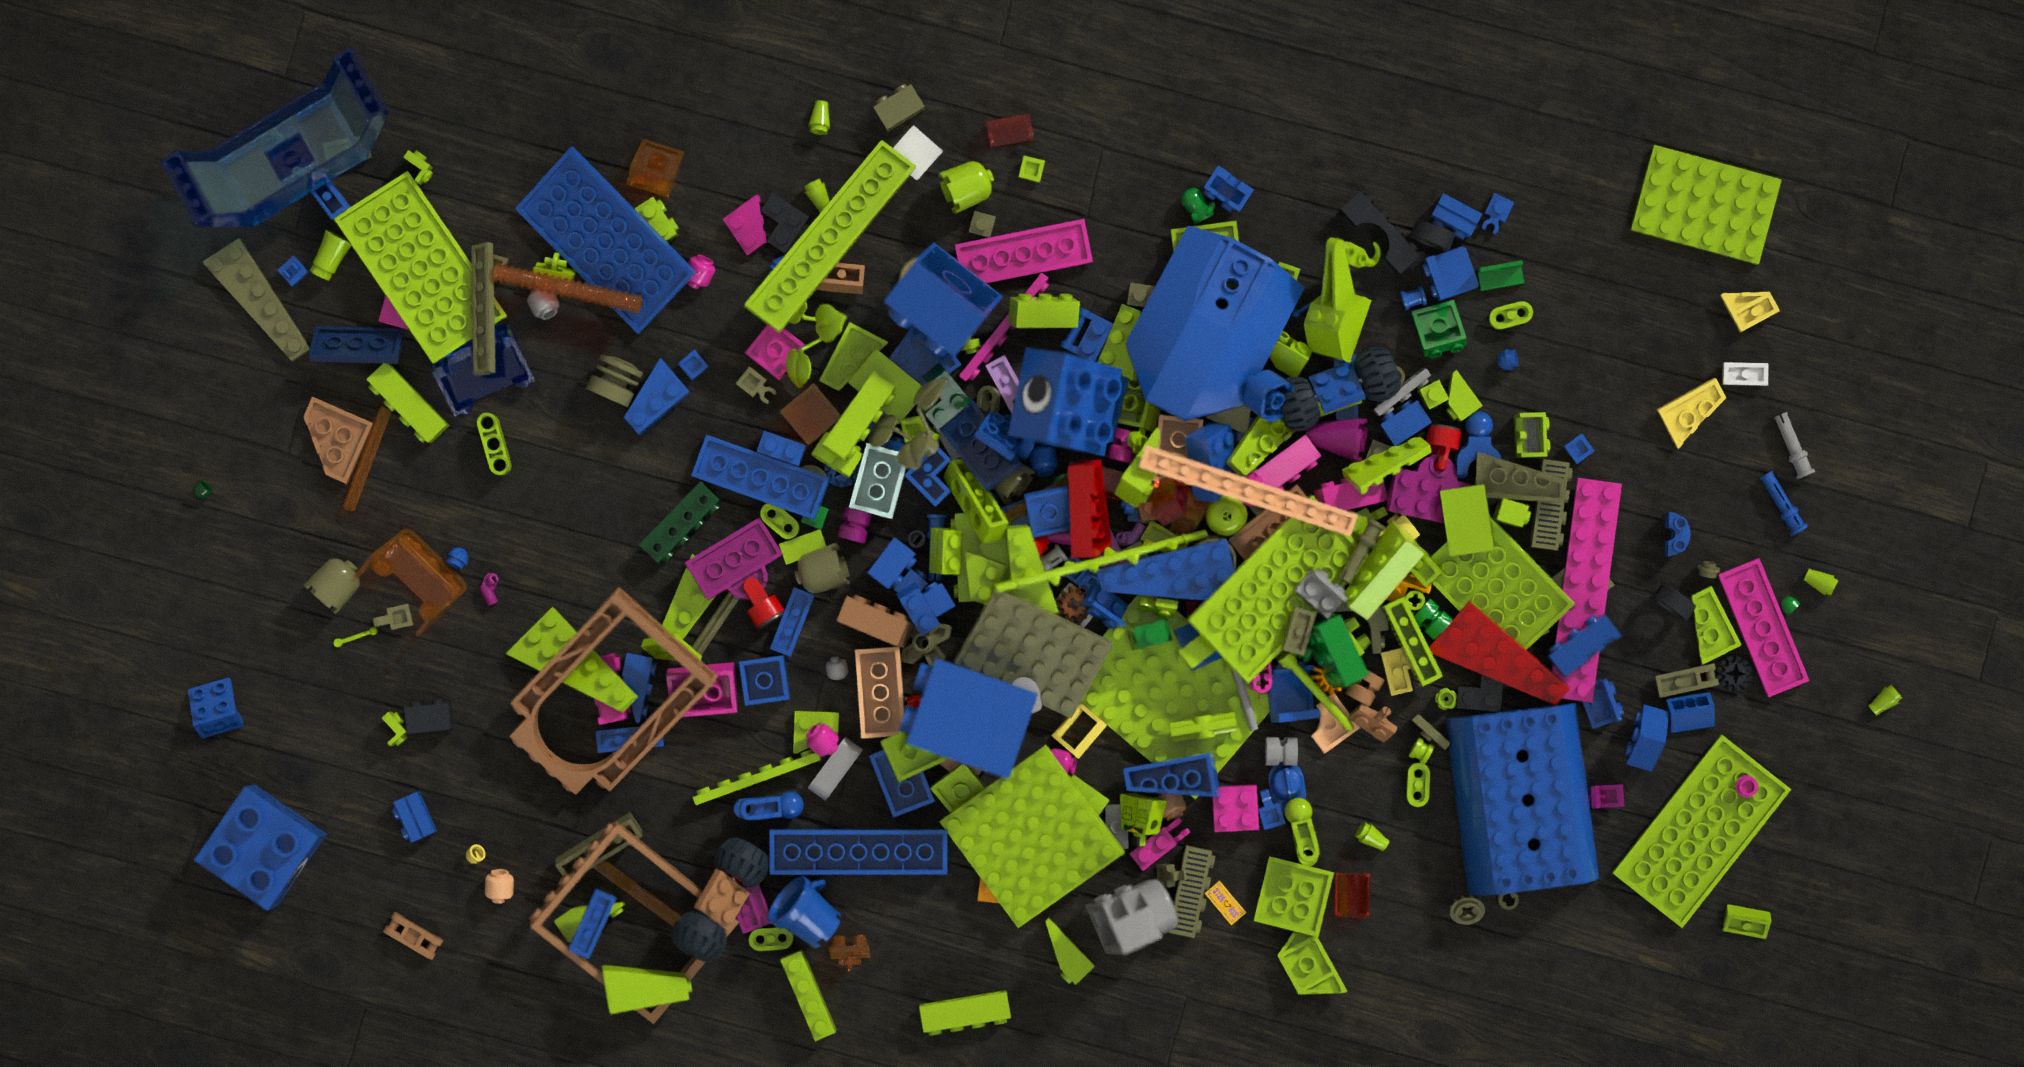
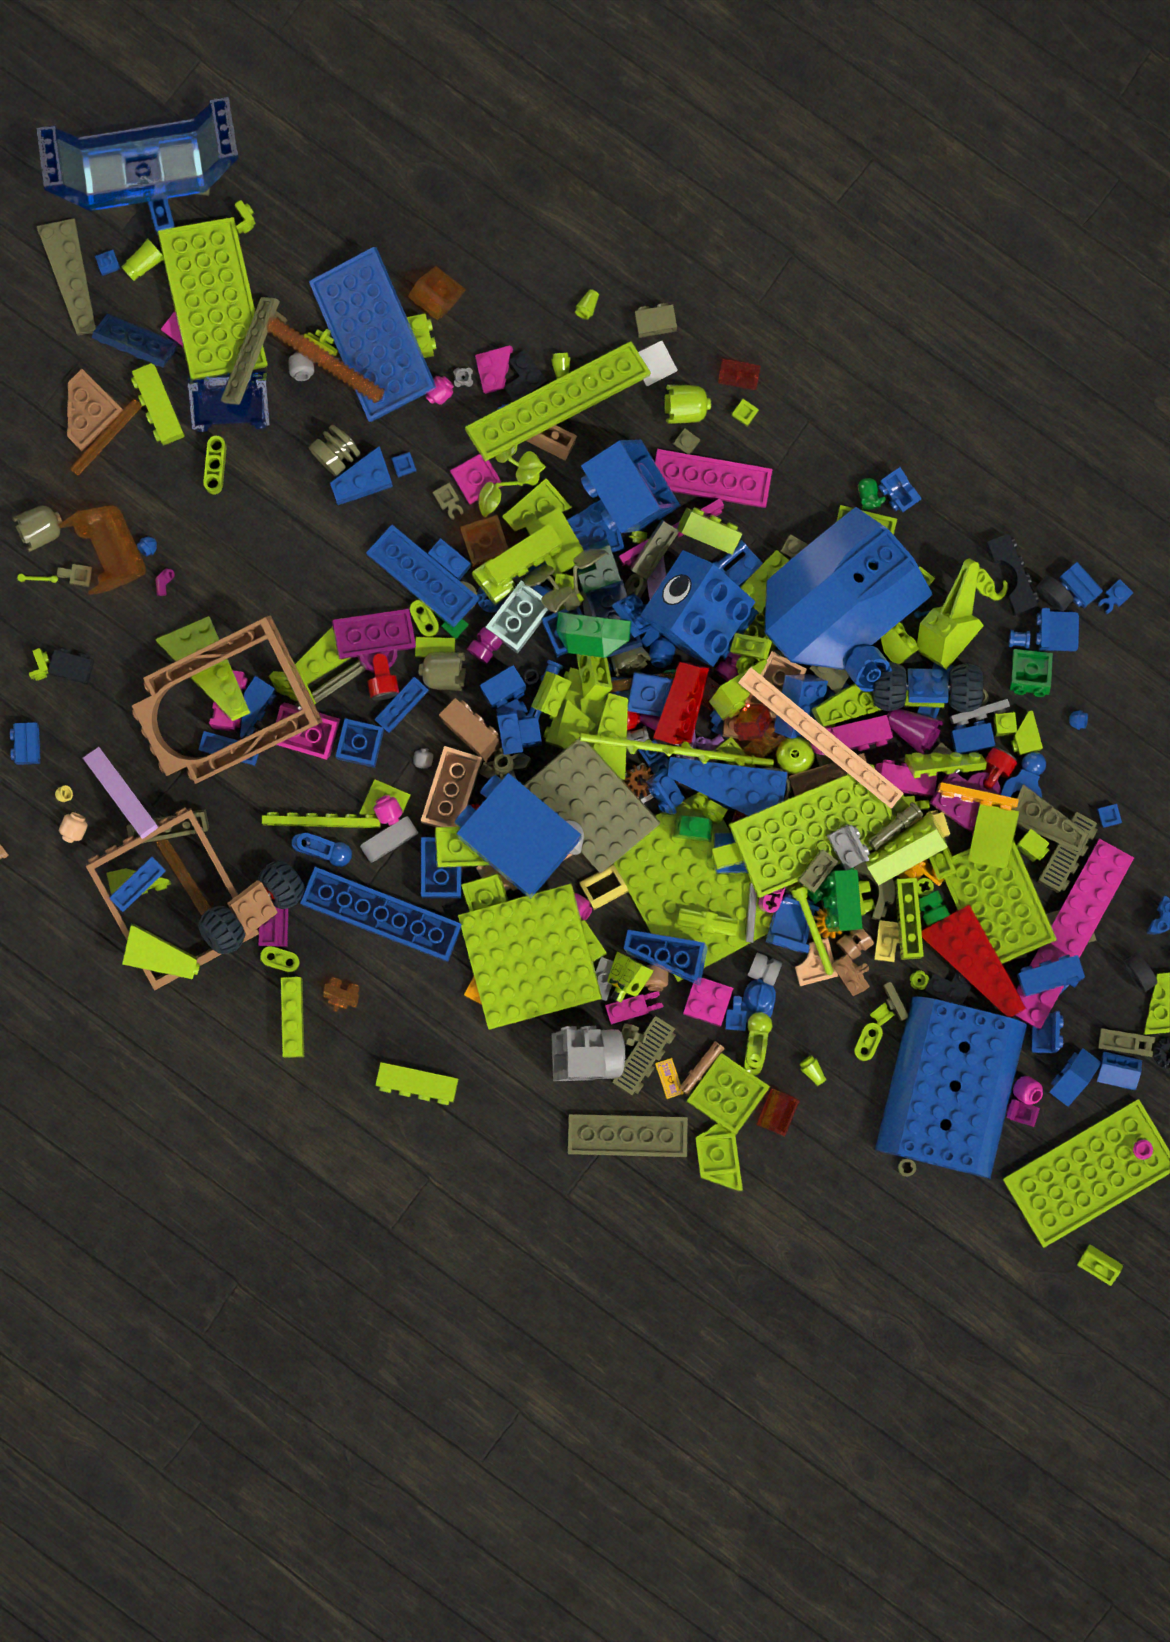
camera: 20 degrees right, 5 degrees down
dark green brick [639,481,721,563] -> none
blue piece [767,876,841,948] -> none
lime slope [1045,917,1095,985] -> none
olive gear [1450,895,1485,925] -> none
green panel [1476,260,1524,291] -> none
lime plate [1489,301,1533,330] -> none
lime window [1514,412,1550,458] -> none
none -> lavender tile [83,747,158,839]
none -> light grey plate [454,368,473,387]
none -> green wedge [556,612,632,658]
none -> olive plate [568,1114,688,1157]
none -> olive plate [630,520,679,580]
none -> medium nougat pin [679,1041,725,1095]
none -> lime plate [730,633,772,660]
none -> light orange wing [937,782,1019,811]
none -> dark pink head [1013,1076,1043,1105]

